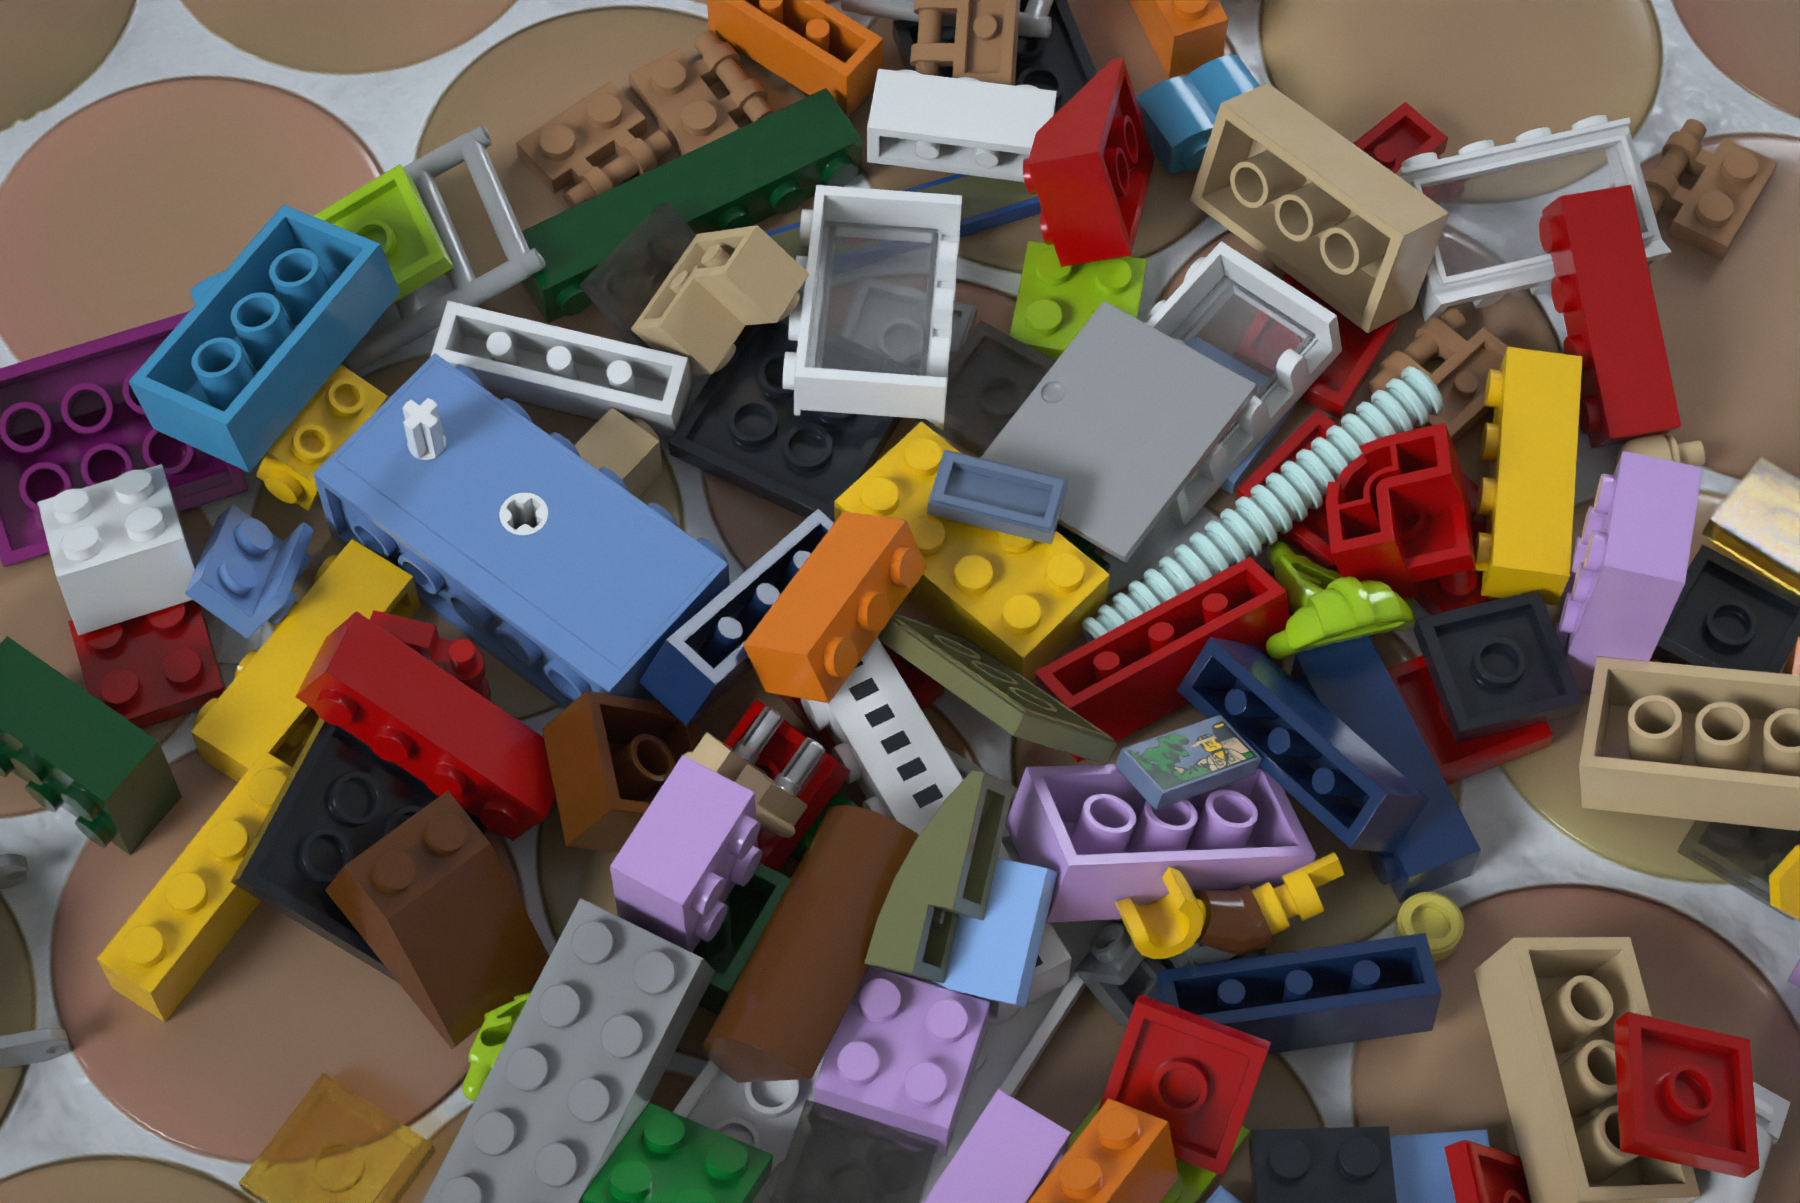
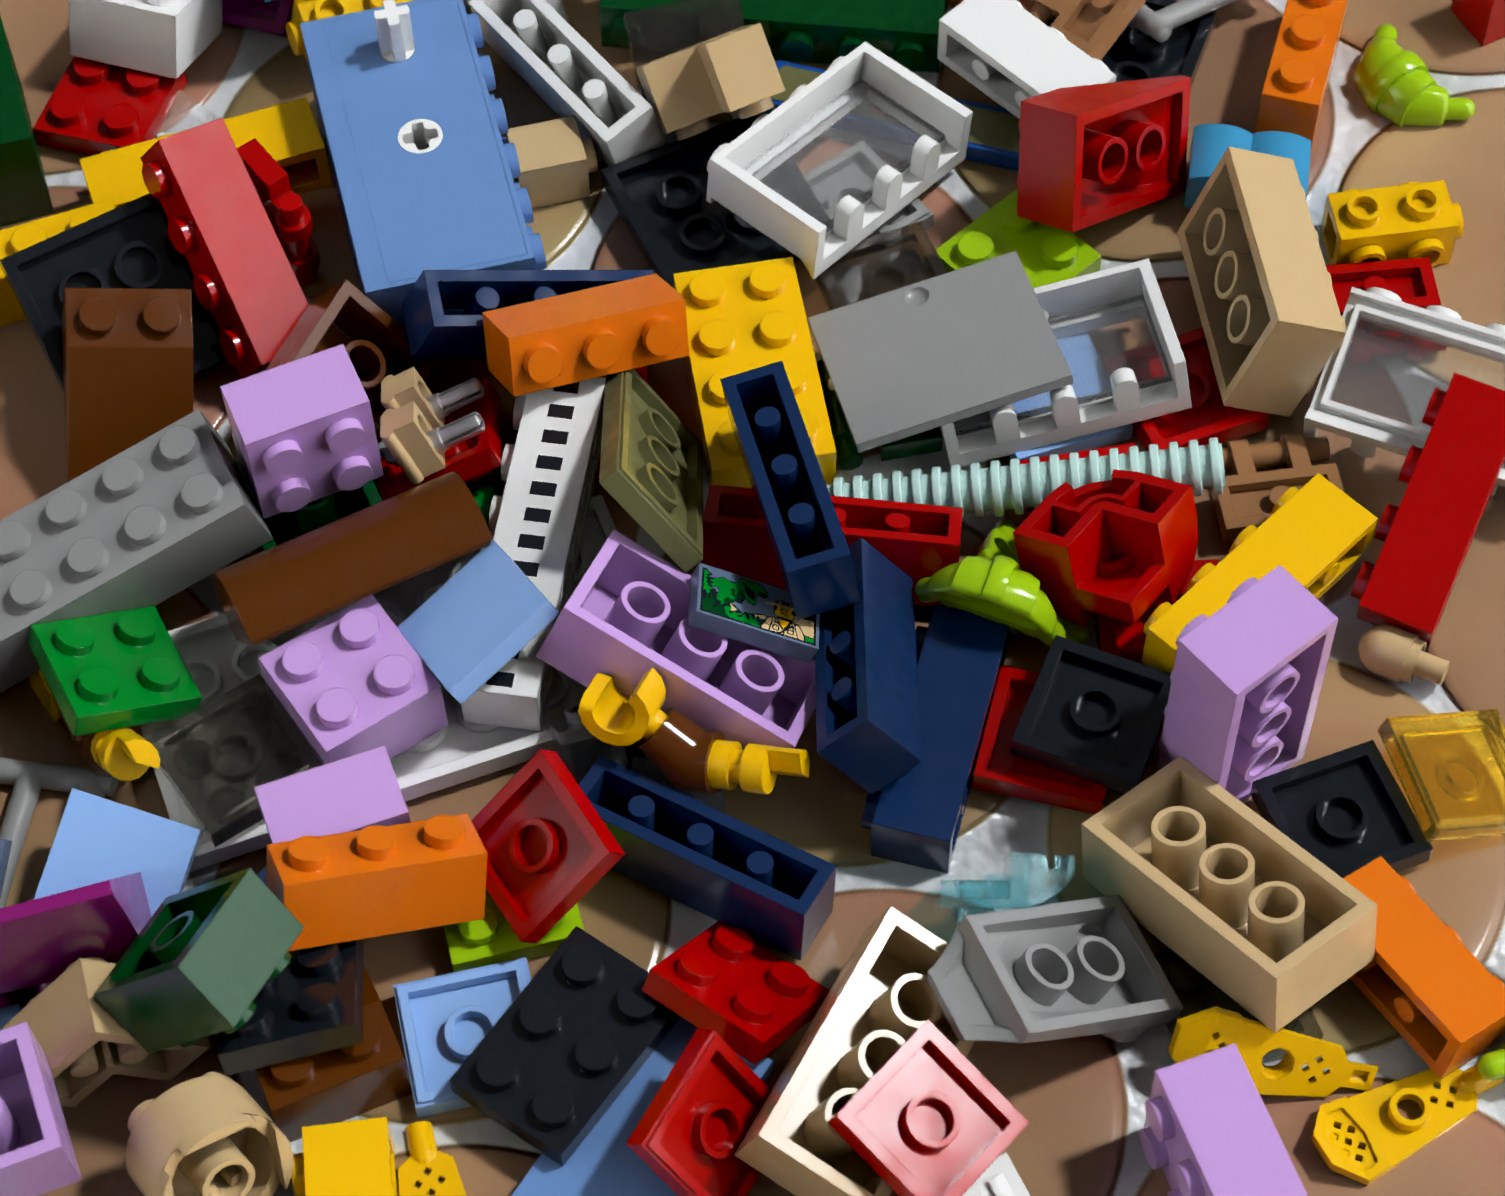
camera: 40 degrees right, 5 degrees down
medium blue bracket [185,503,314,639] -> none
olive slope [864,770,1014,983] -> none
sand blue tile [927,449,1069,545] -> none
light yellow tile [1394,892,1464,962] -> none
none -> red plate [642,920,830,1065]
none -> dark blue brick [720,361,861,620]
none -> light grey slope [927,894,1184,1044]
none -> clear light blue slope [936,853,1076,923]
none -> yellow brick [1320,180,1464,267]

